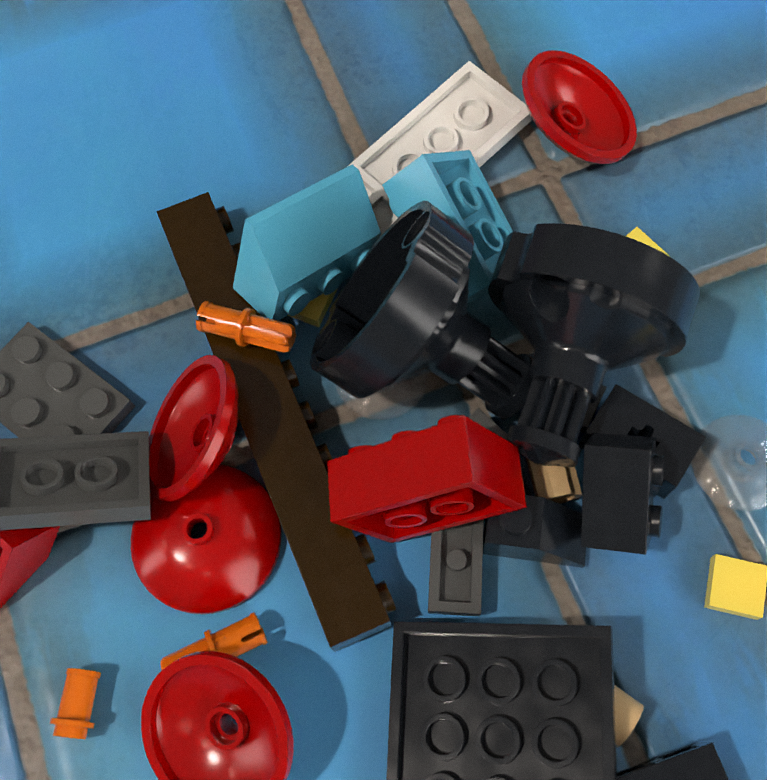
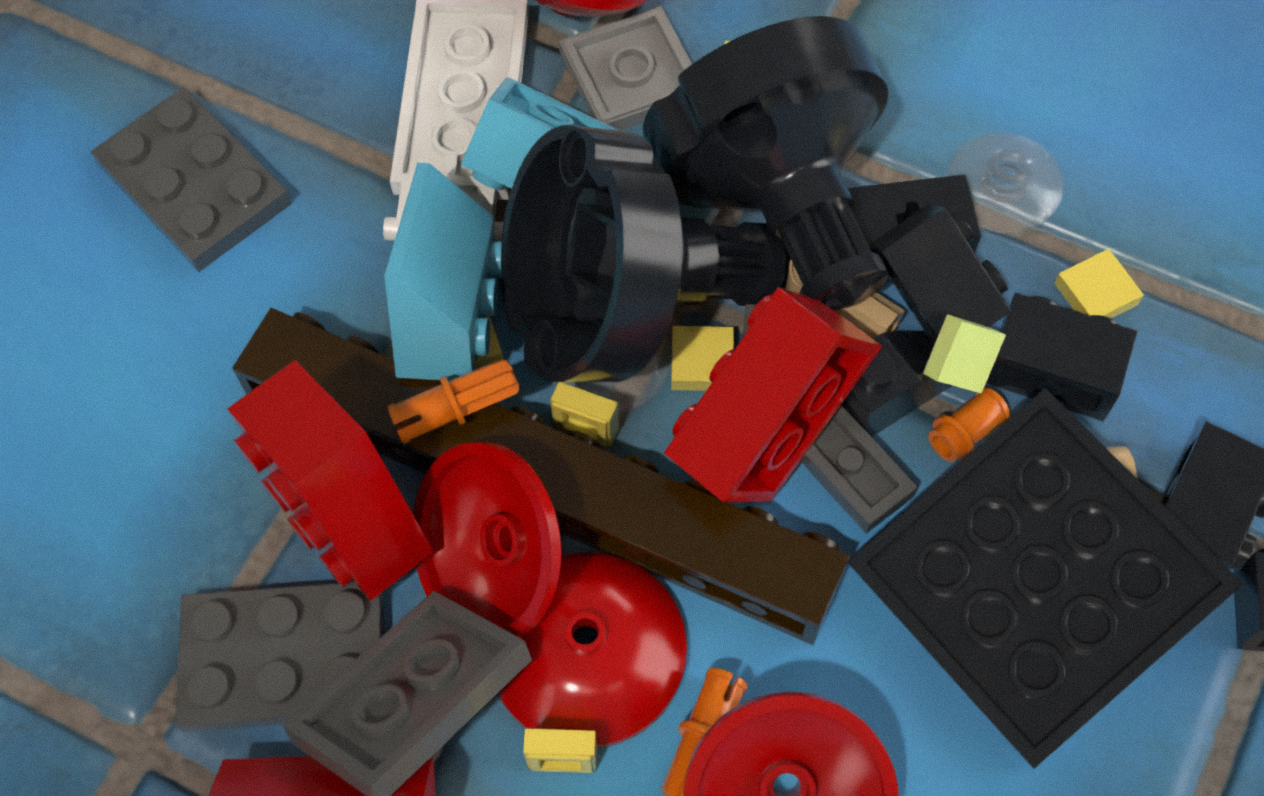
camera: 45 degrees left, 5 degrees down
none -> dark grey plate [90,87,292,272]
none -> red brick [227,360,434,601]
none -> light yellow tile [523,728,597,773]
none -> light yellow tile [550,382,619,447]
none -> light grey tile [559,6,692,130]
none -> light yellow tile [671,326,734,391]
none -> yellowish green tile [923,314,1006,393]
none -> orange pin [928,387,1010,462]
none -> black brick [986,293,1138,422]

